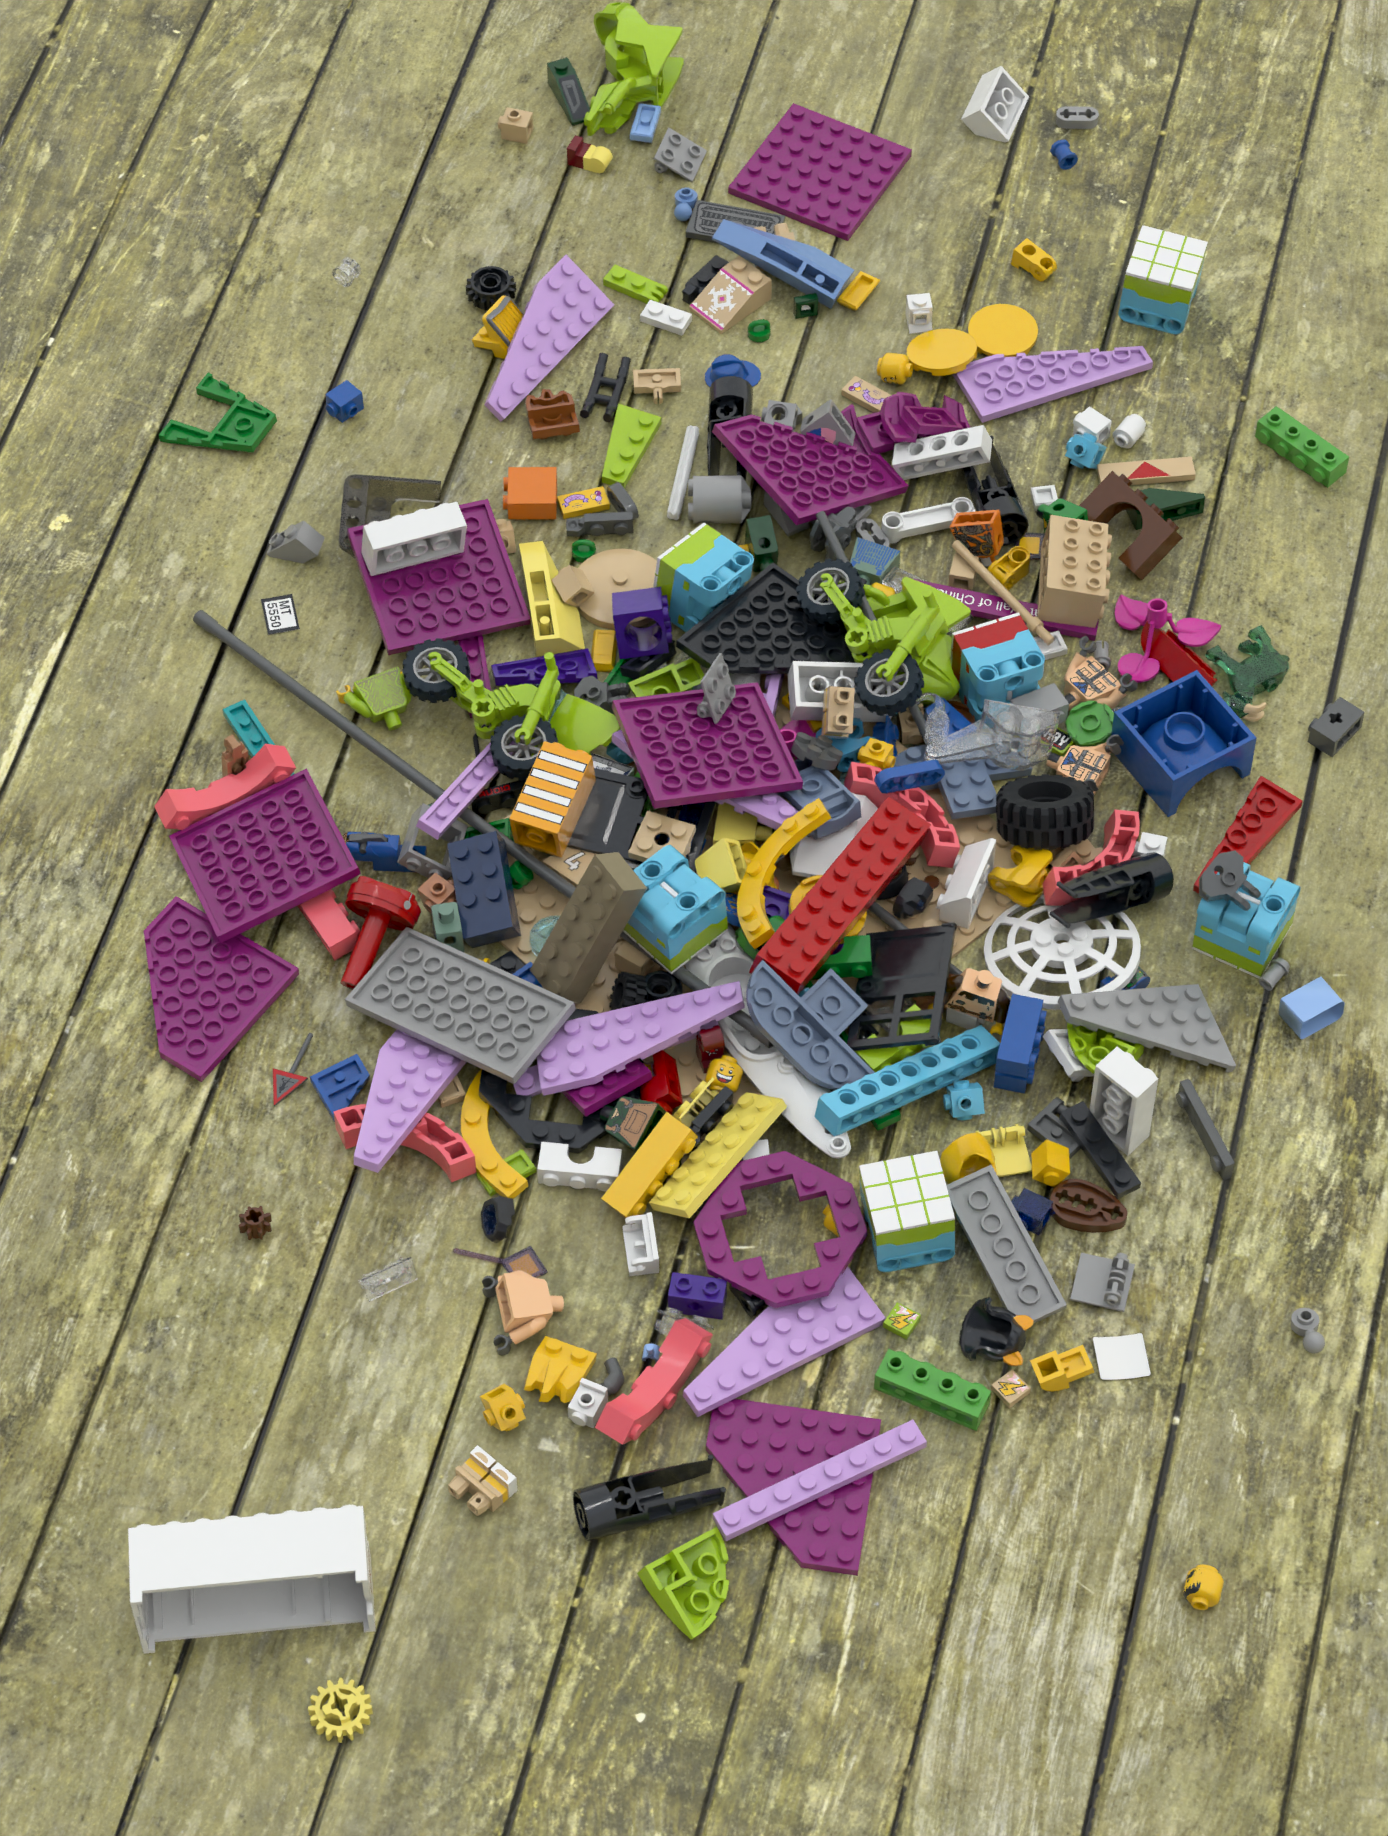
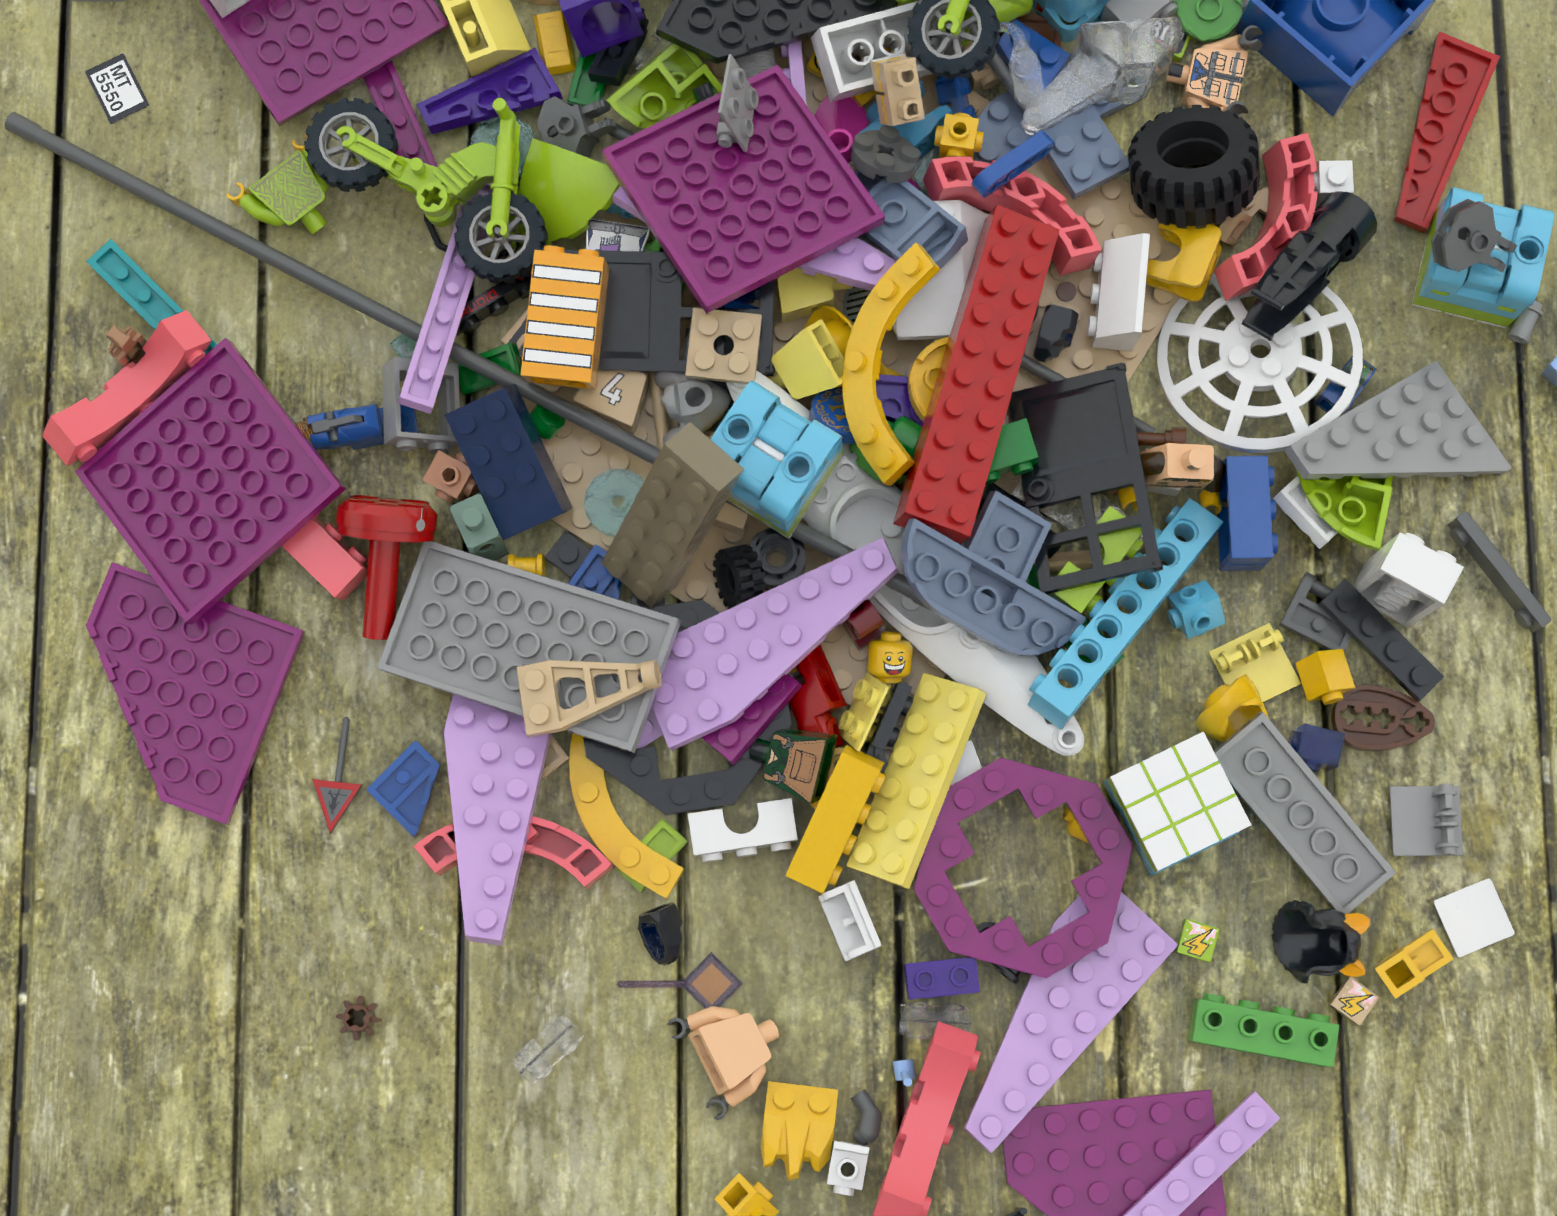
camera: 15 degrees left, 25 degrees up
none -> tan plate [516,660,662,738]

